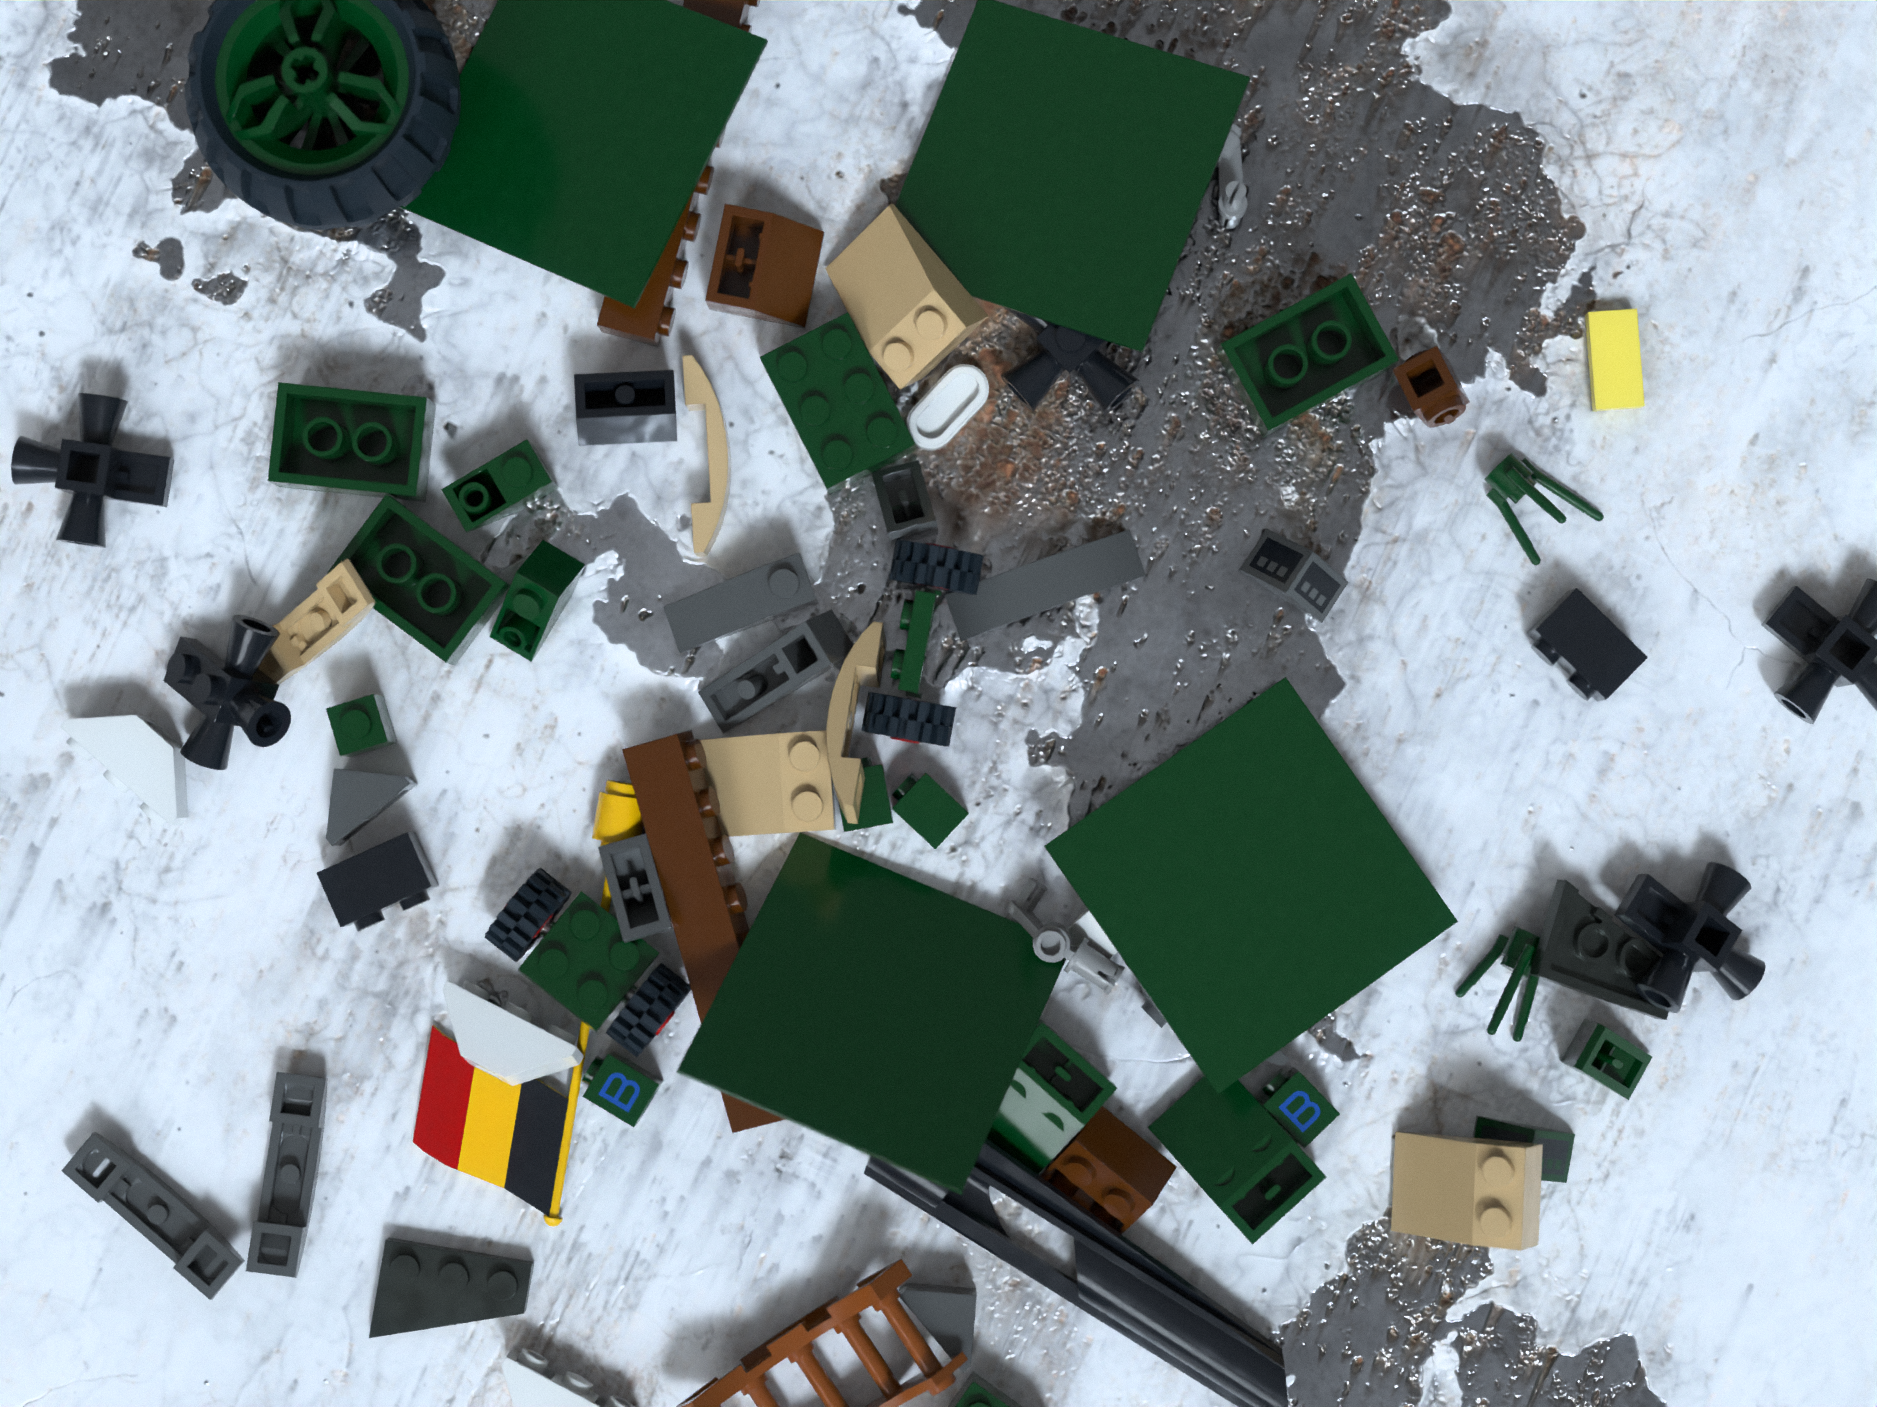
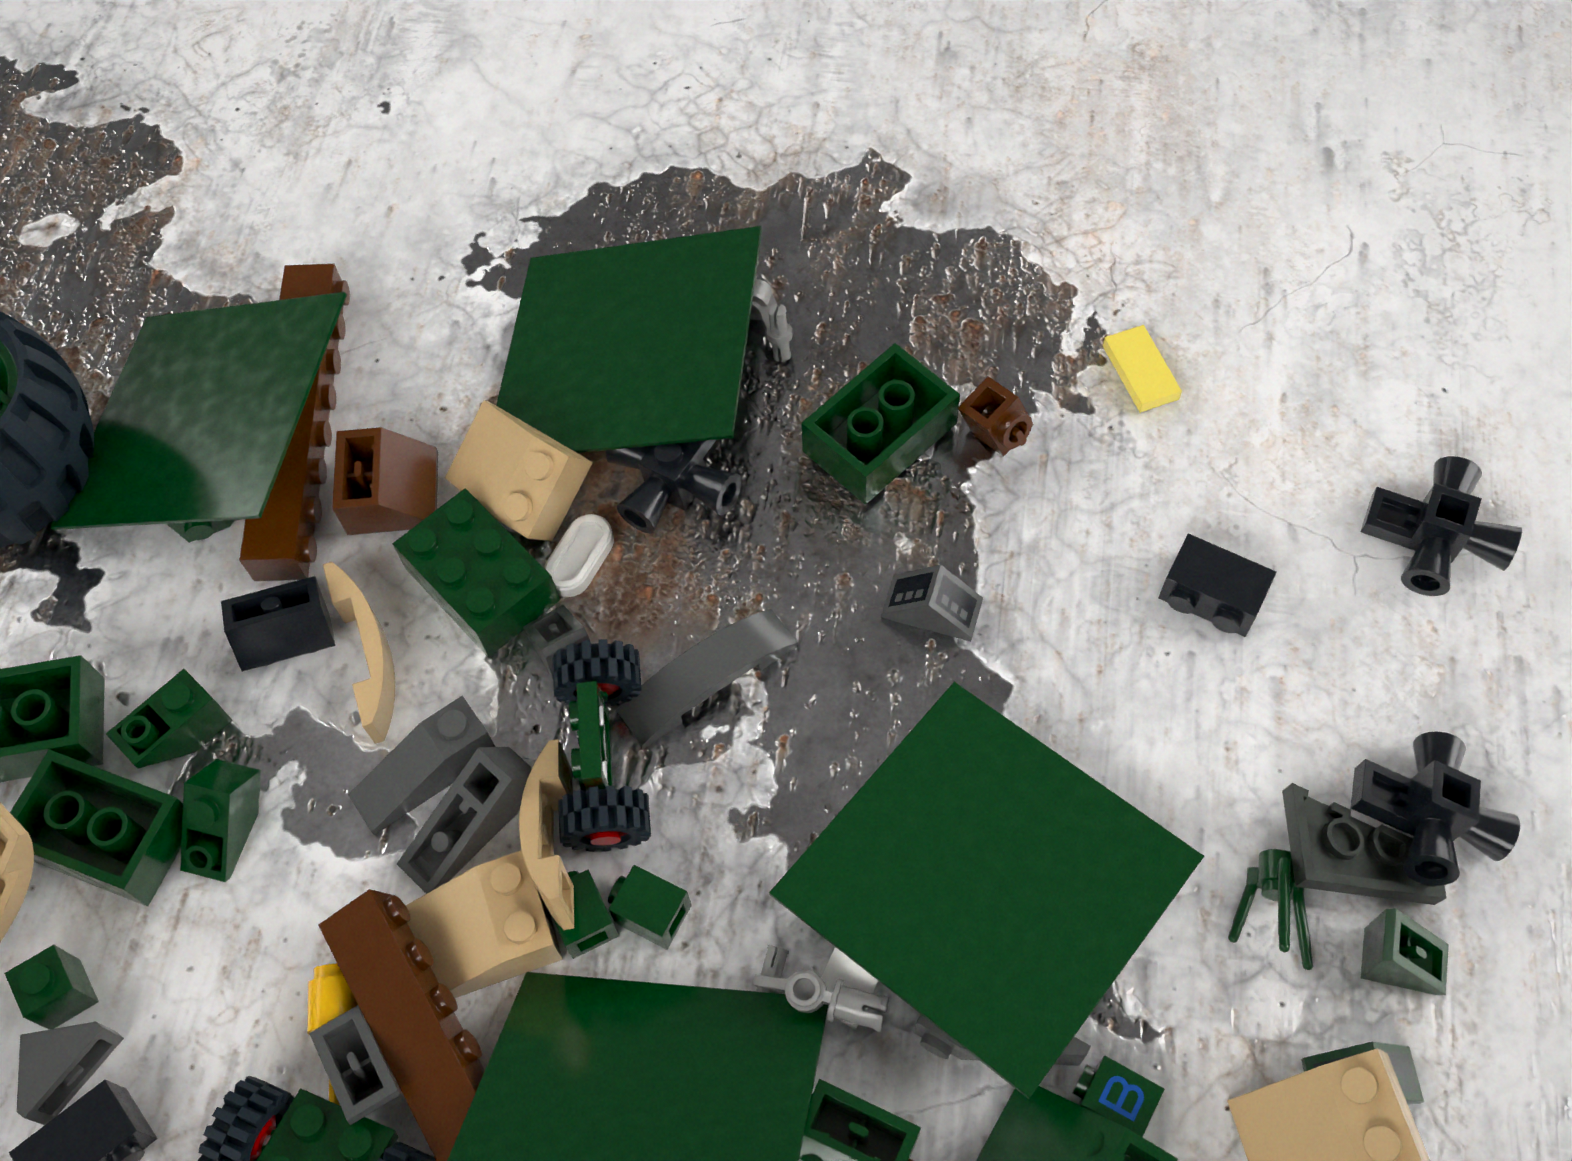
camera: 15 degrees left, 25 degrees down
dark green plant [1484,452,1604,566] -> none

